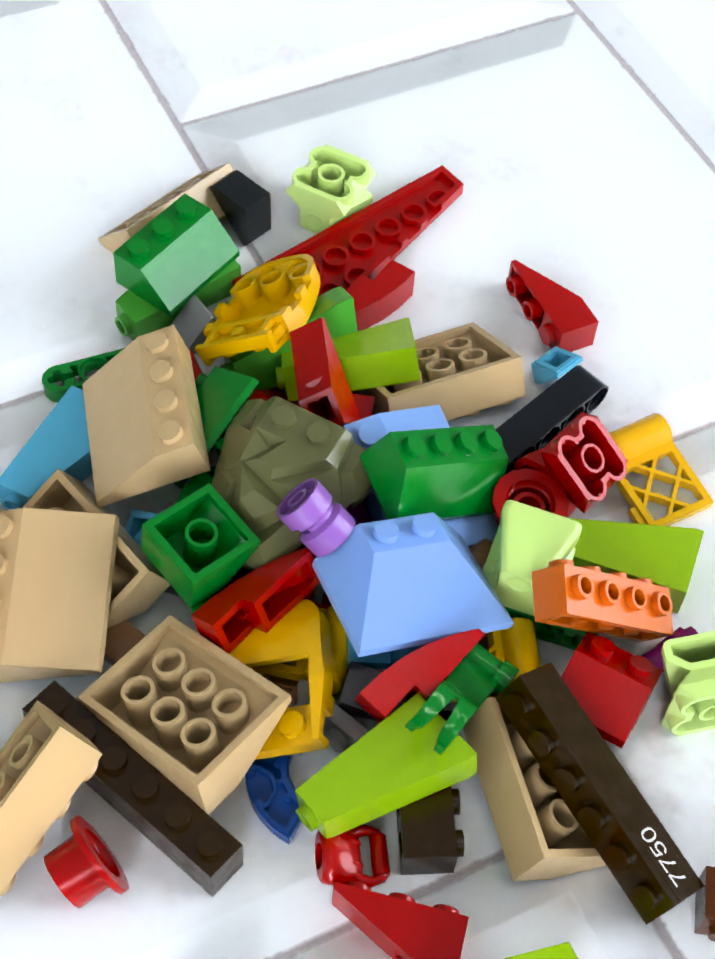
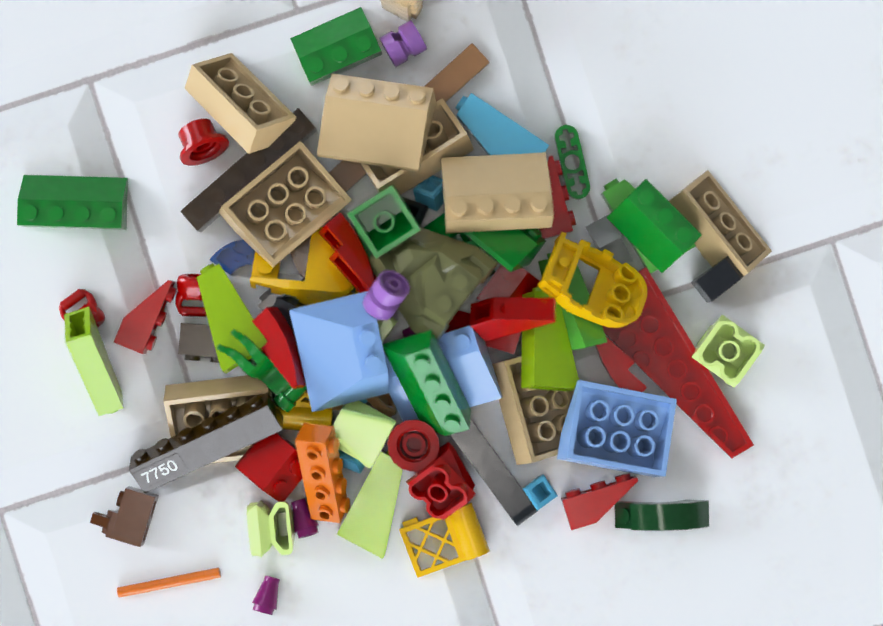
camera: 100 degrees right, 35 degrees up
none -> light blue slope [557,380,677,477]
none -> dark green arch [614,500,709,531]

